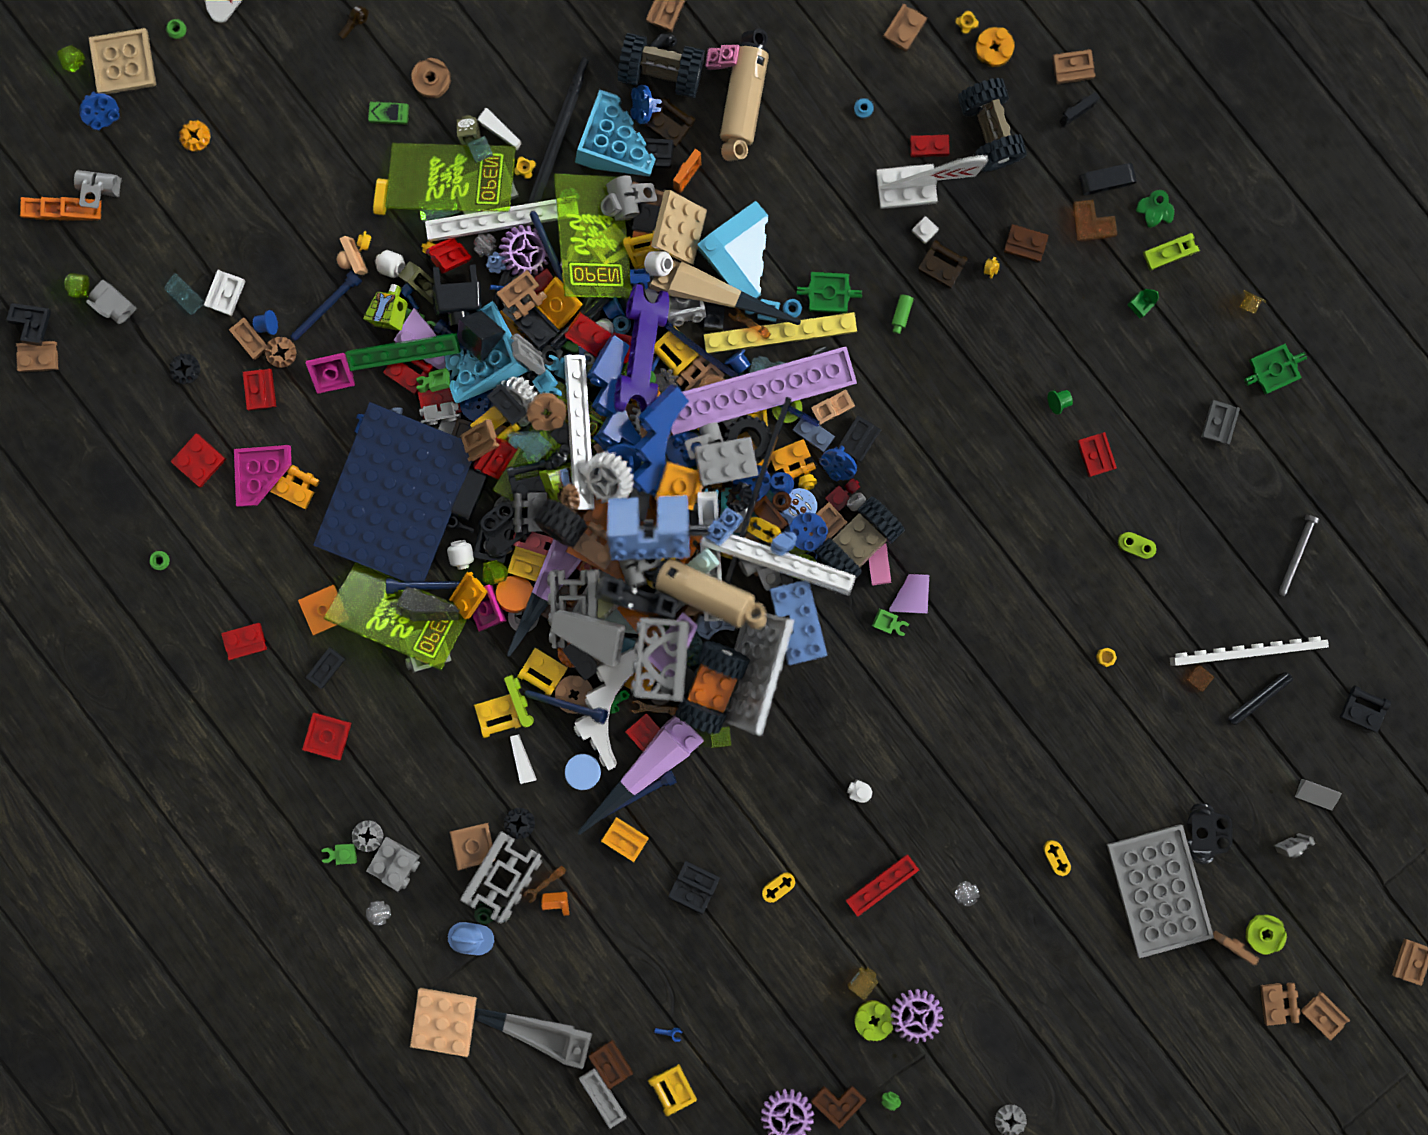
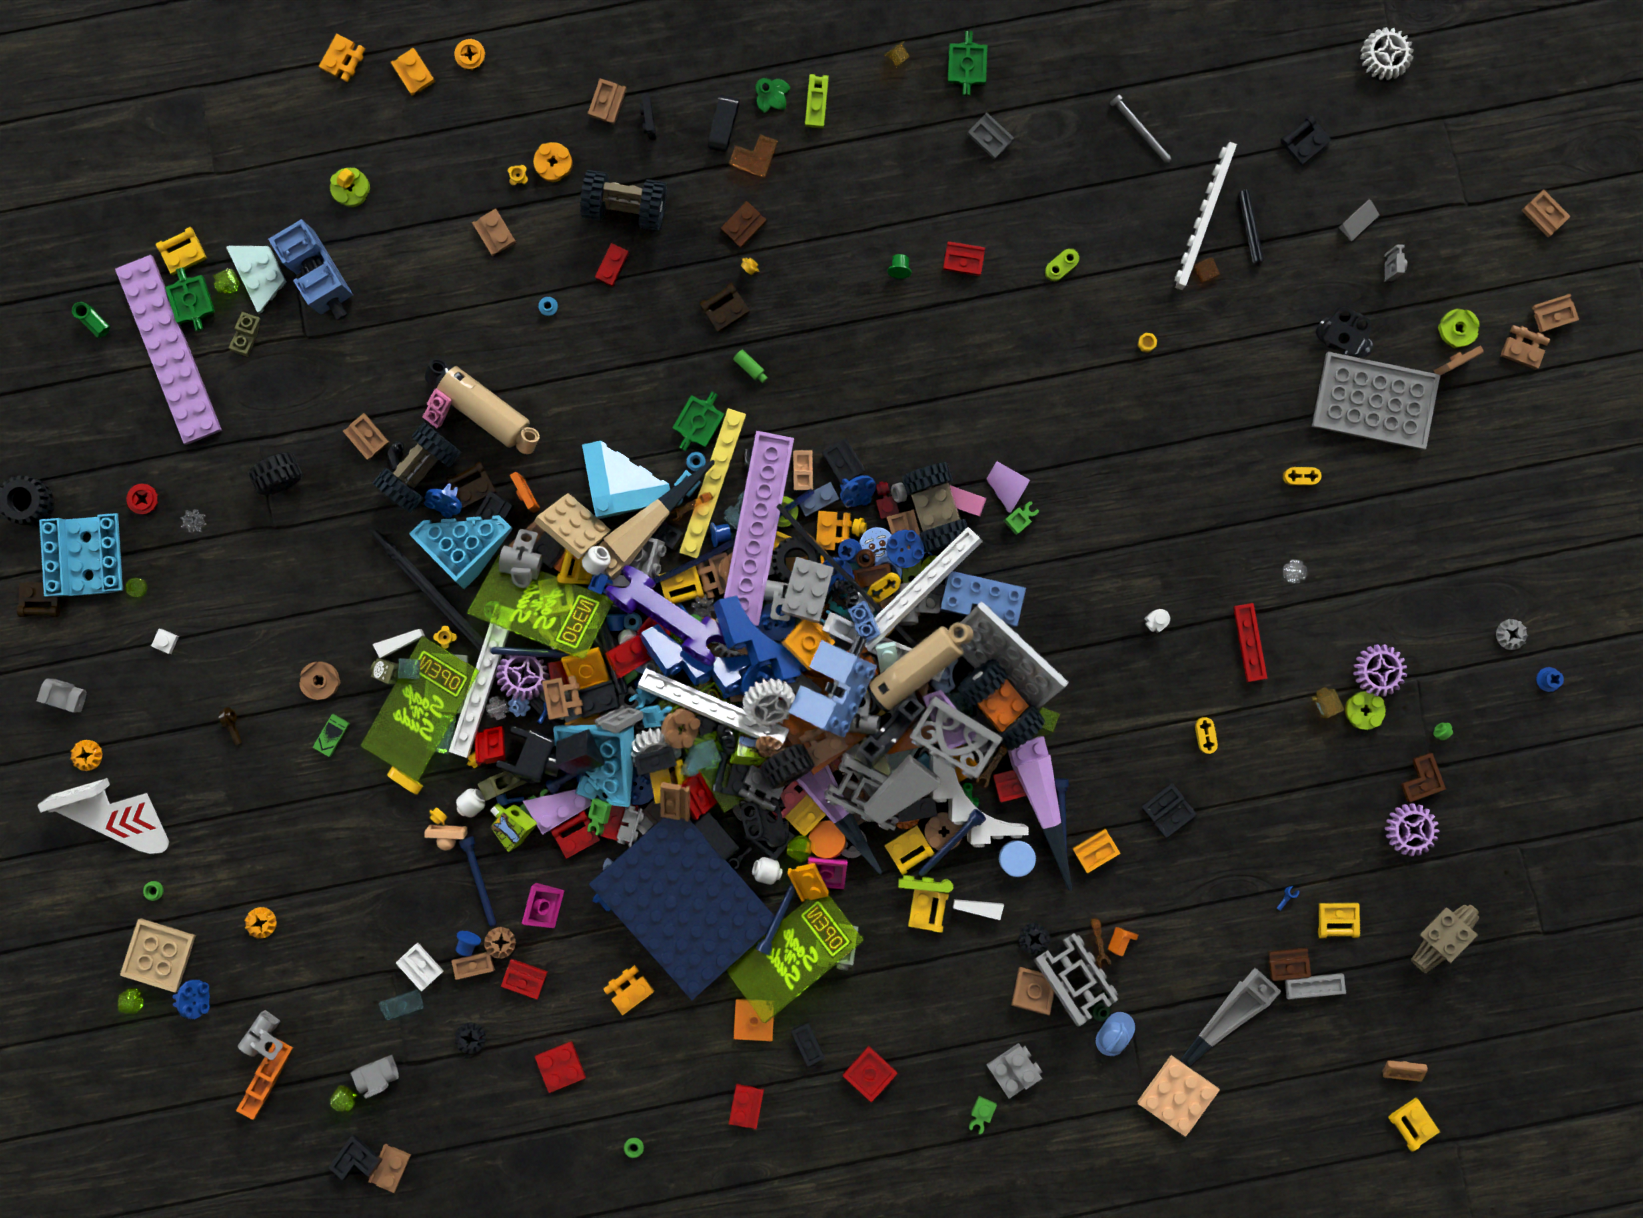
camera: 65 degrees left, 0 degrees up
dark pink plate [234,445,292,507] -> none
green plate [345,333,461,371] -> none
light grey gear [352,821,383,852] -> none
clear gear [366,901,391,925] -> none
clear smoke slope [396,586,460,621] -> none
medium blue arm [770,532,797,556] -> none
white piece [876,156,987,209] -> none
white plate [912,216,939,244] -> none
green plate [1127,289,1159,318] -> none

